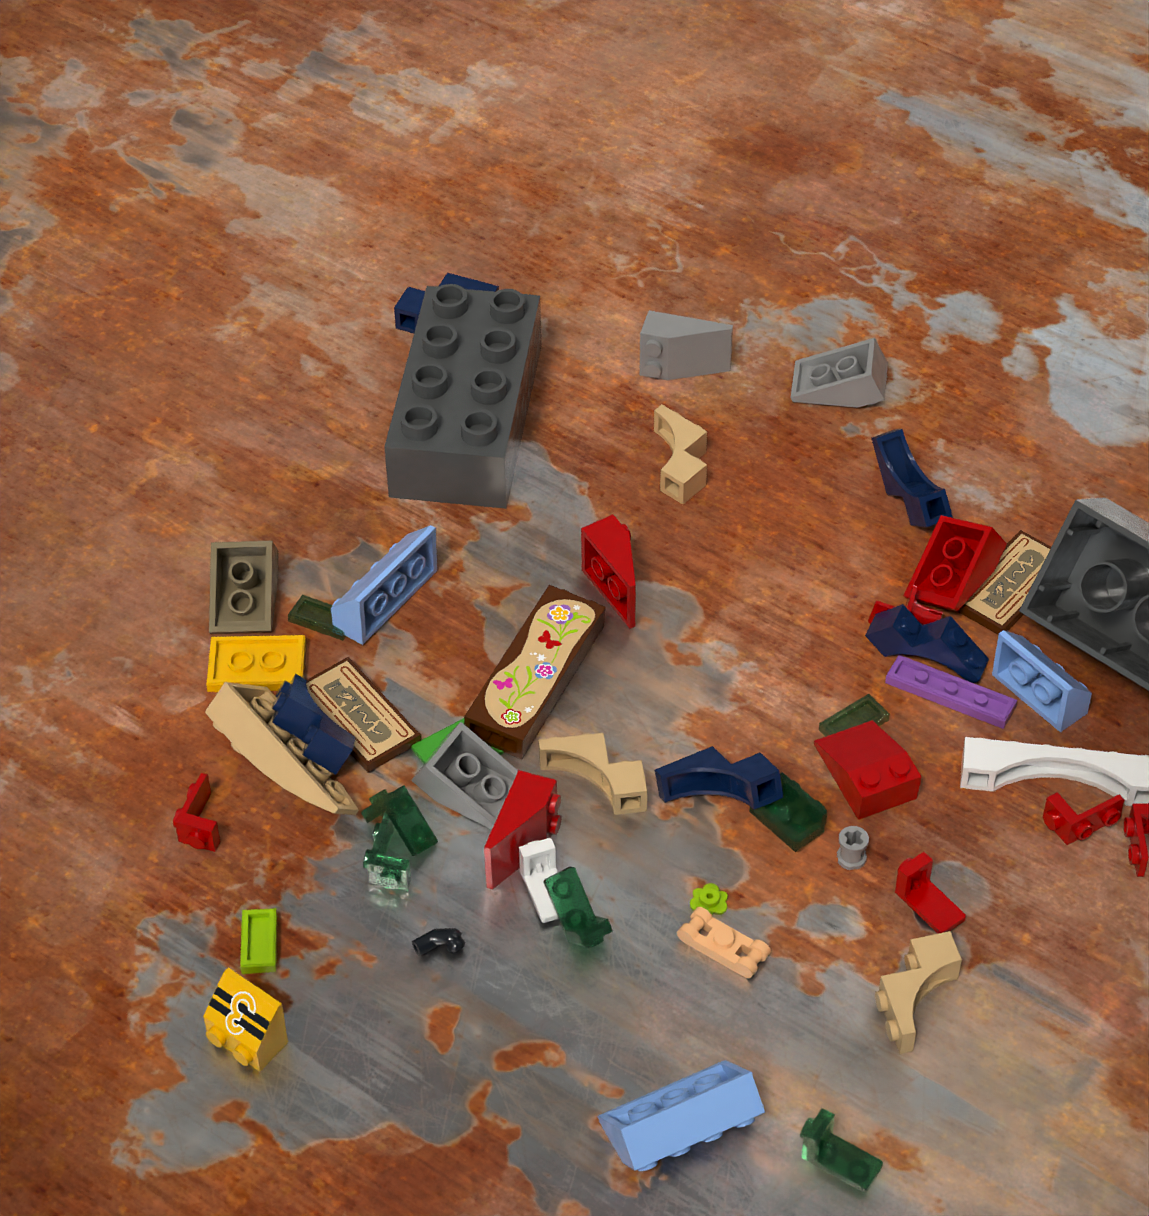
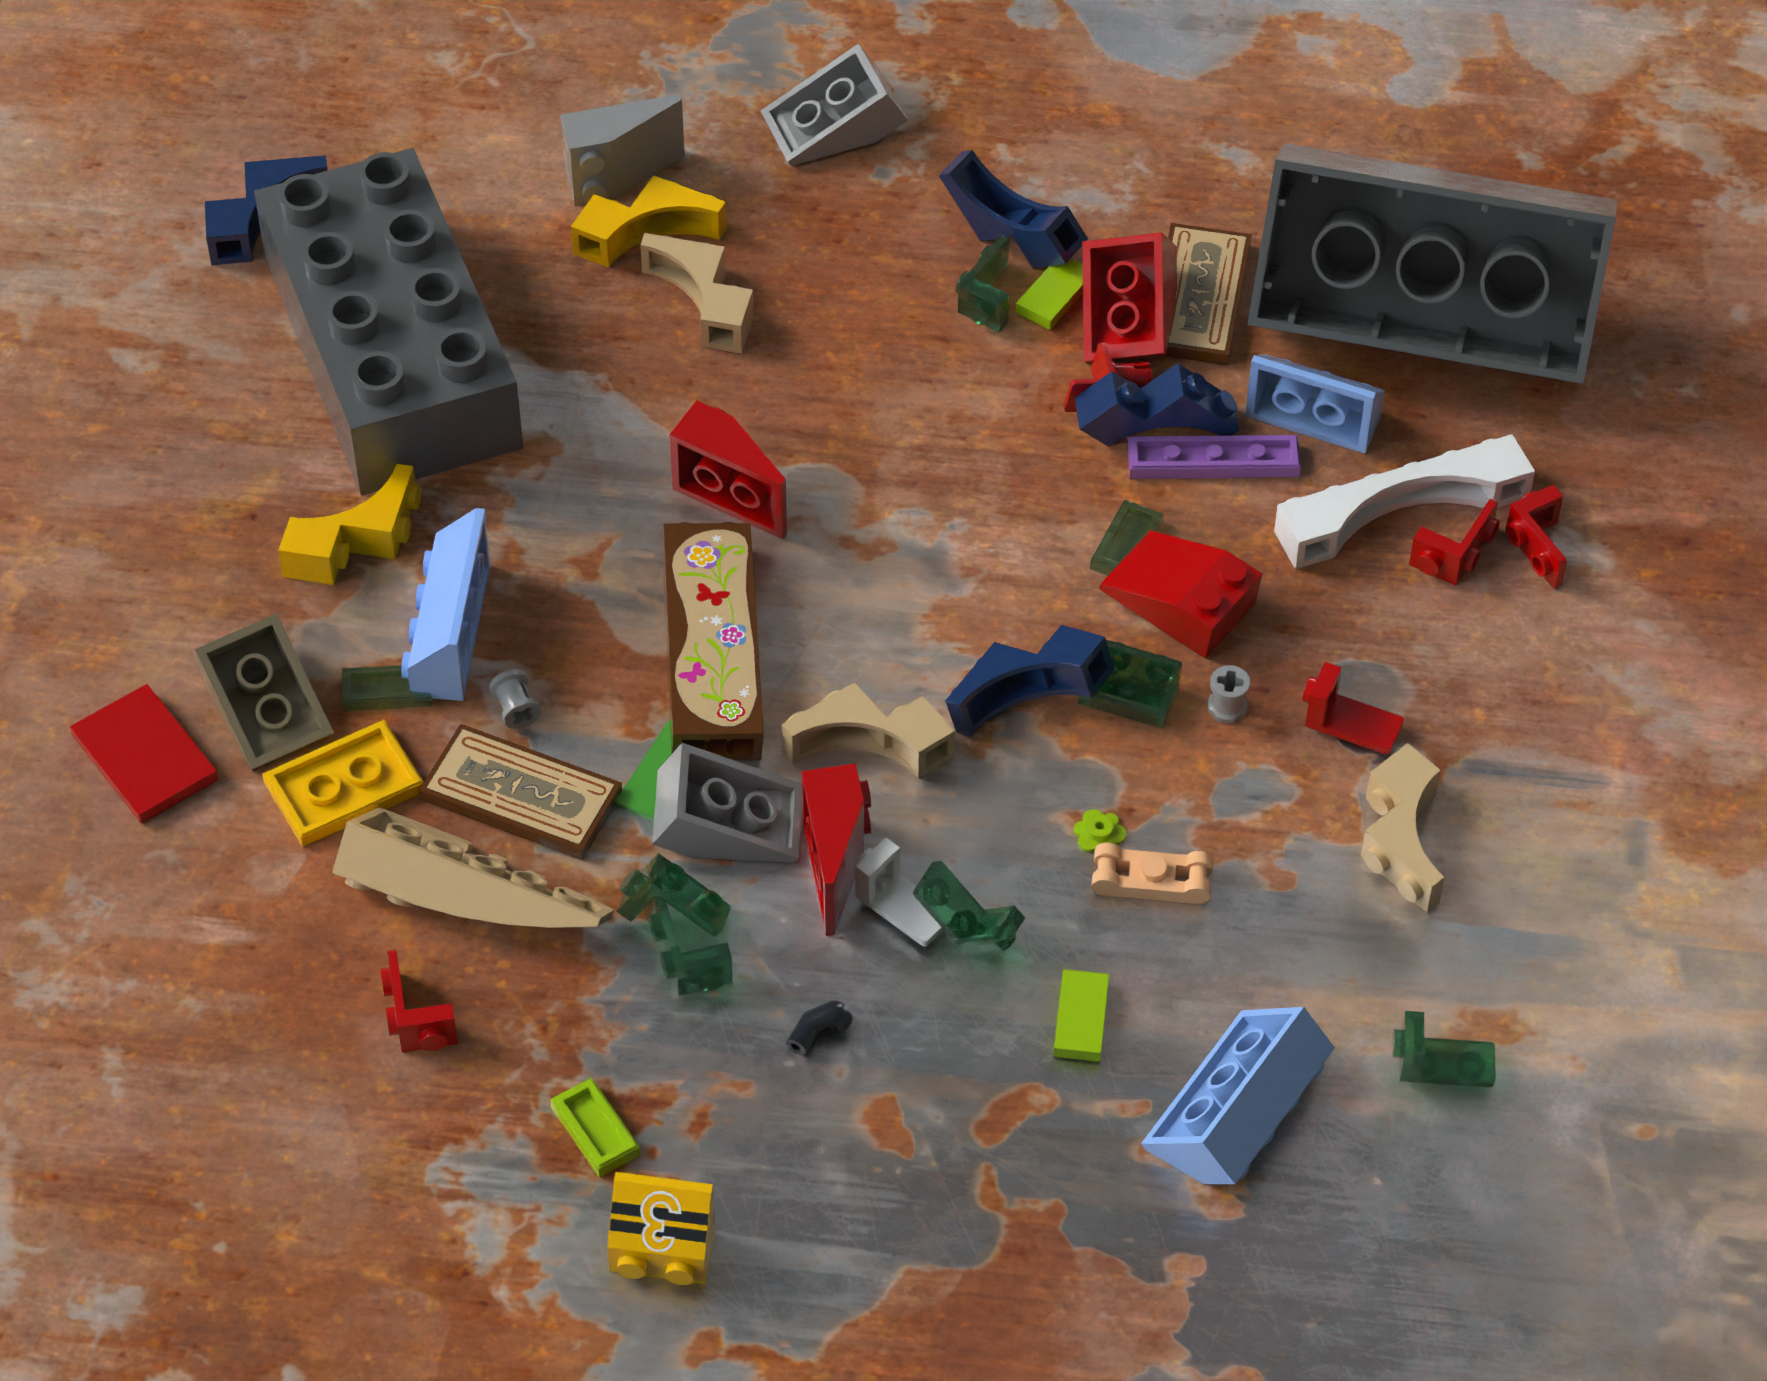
camera: 30 degrees left, 5 degrees up
dark blue arch [271,674,356,775] -> none
none -> red tile [70,684,219,824]
none -> yellow arch [278,464,422,585]
none -> light grey bush [489,669,541,729]
none -> yellow arch [571,175,727,268]
none -> clear green bracket [955,235,1009,333]
none -> lime tile [1016,258,1083,330]
none -> lime tile [1053,969,1109,1062]

